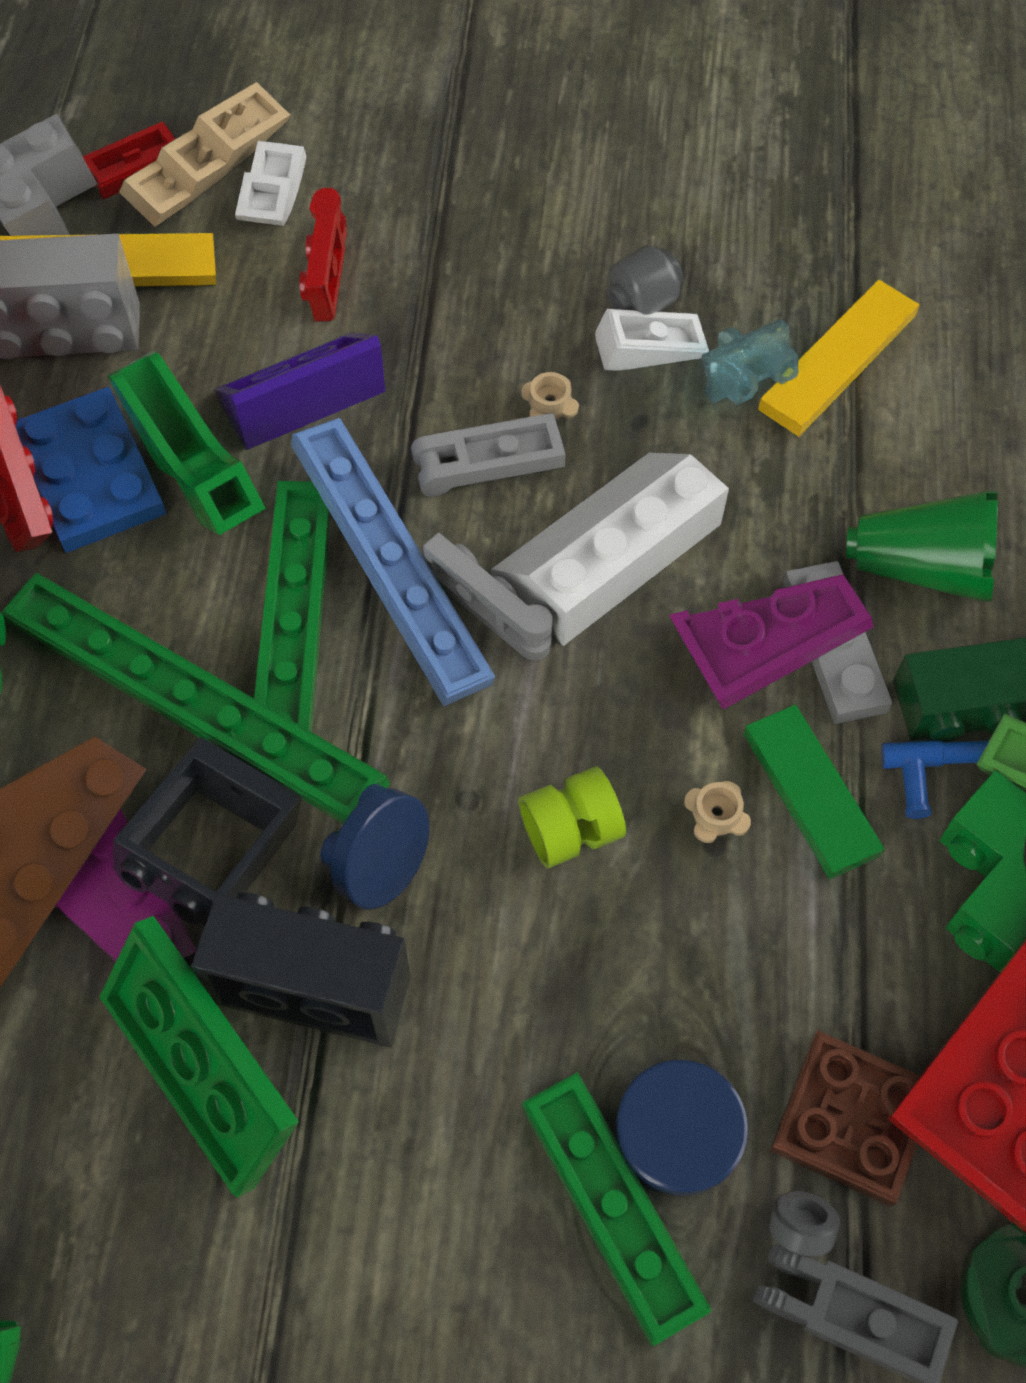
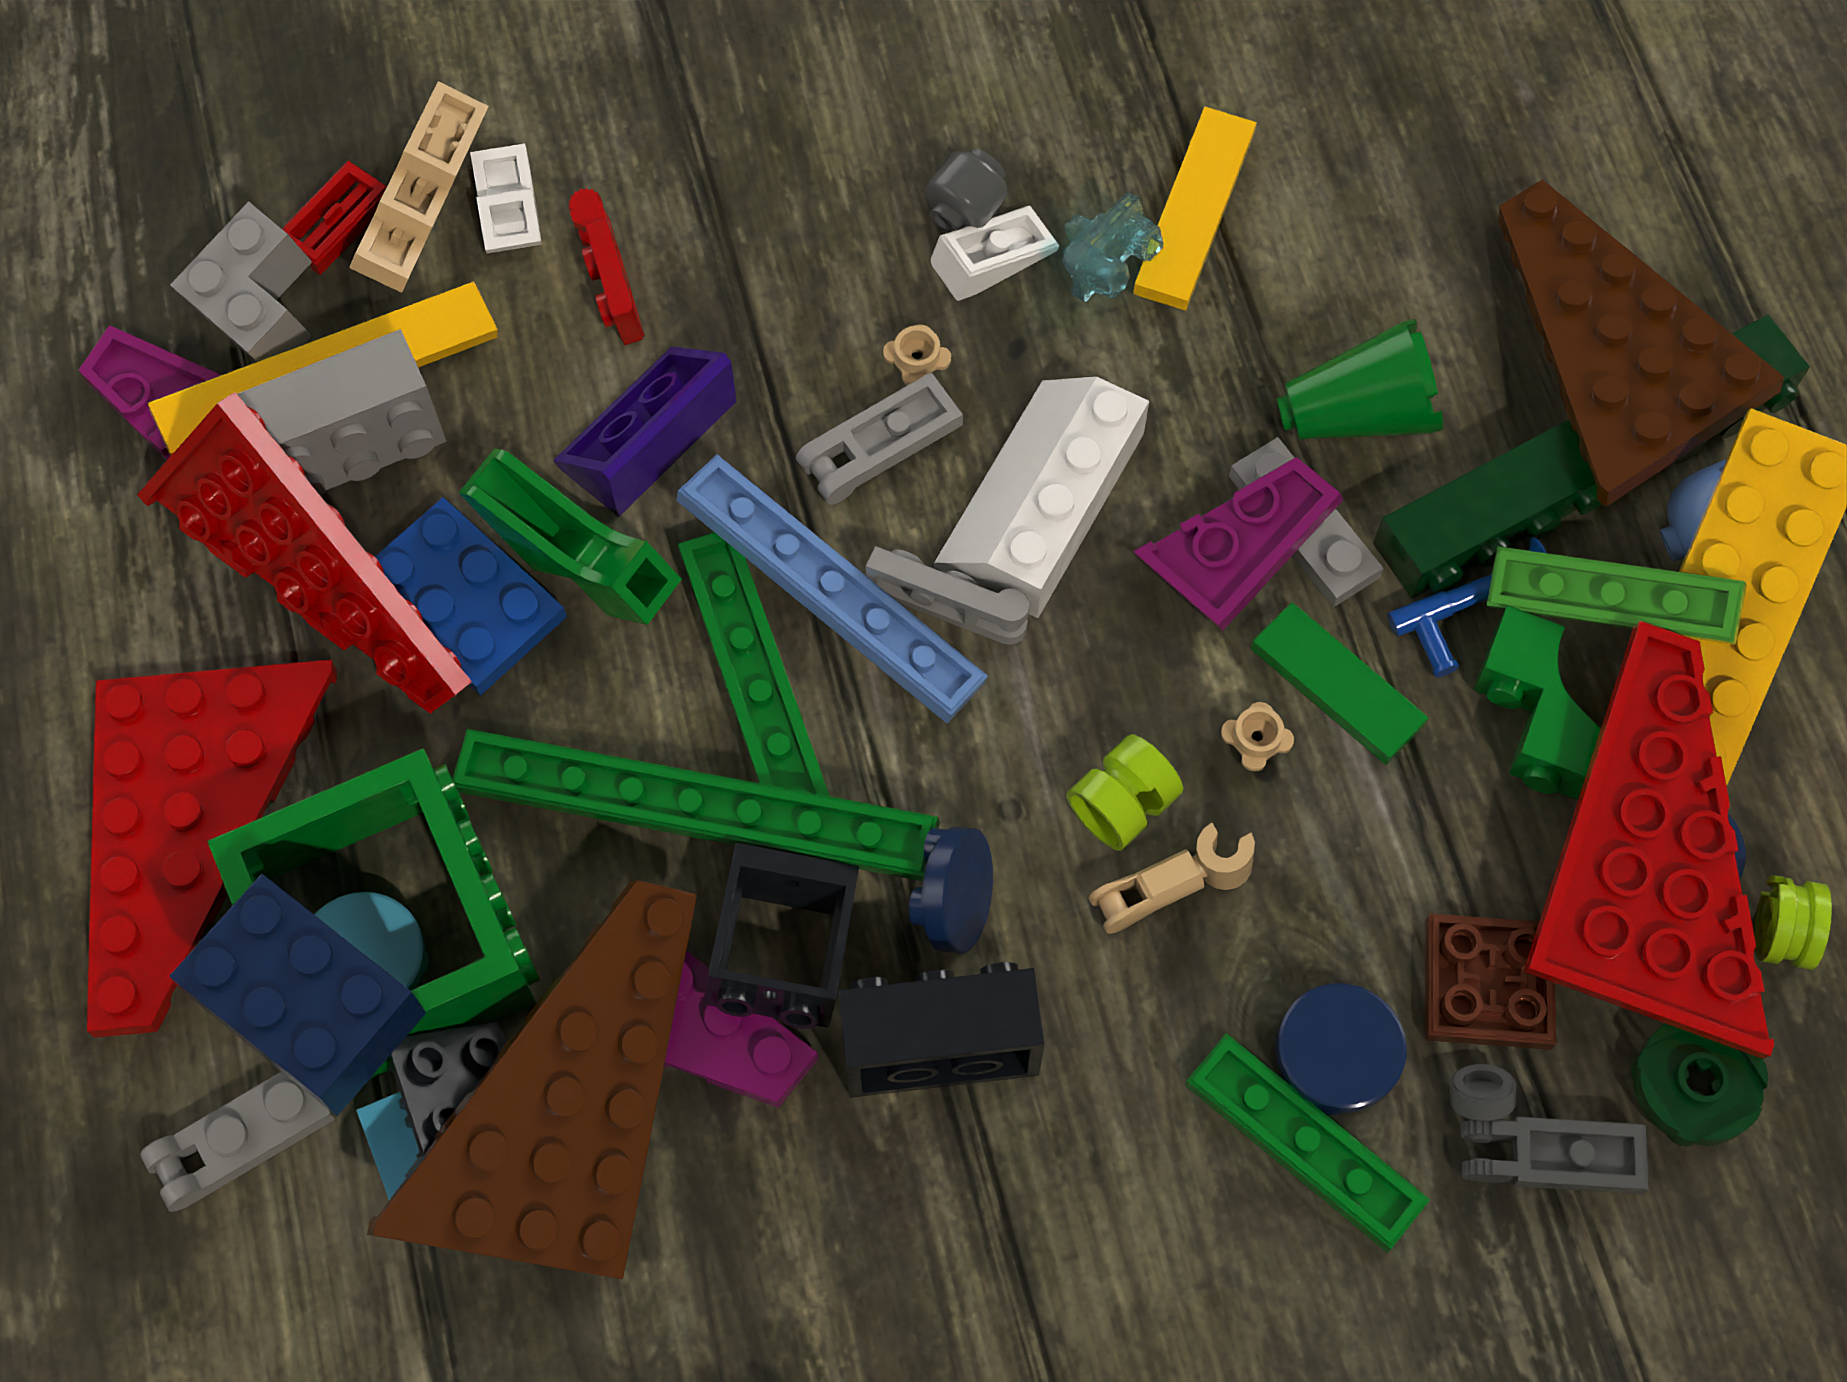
camera: 20 degrees left, 5 degrees up
green tile [100,916,299,1198] -> none
none -> tan piece [1088,823,1255,934]

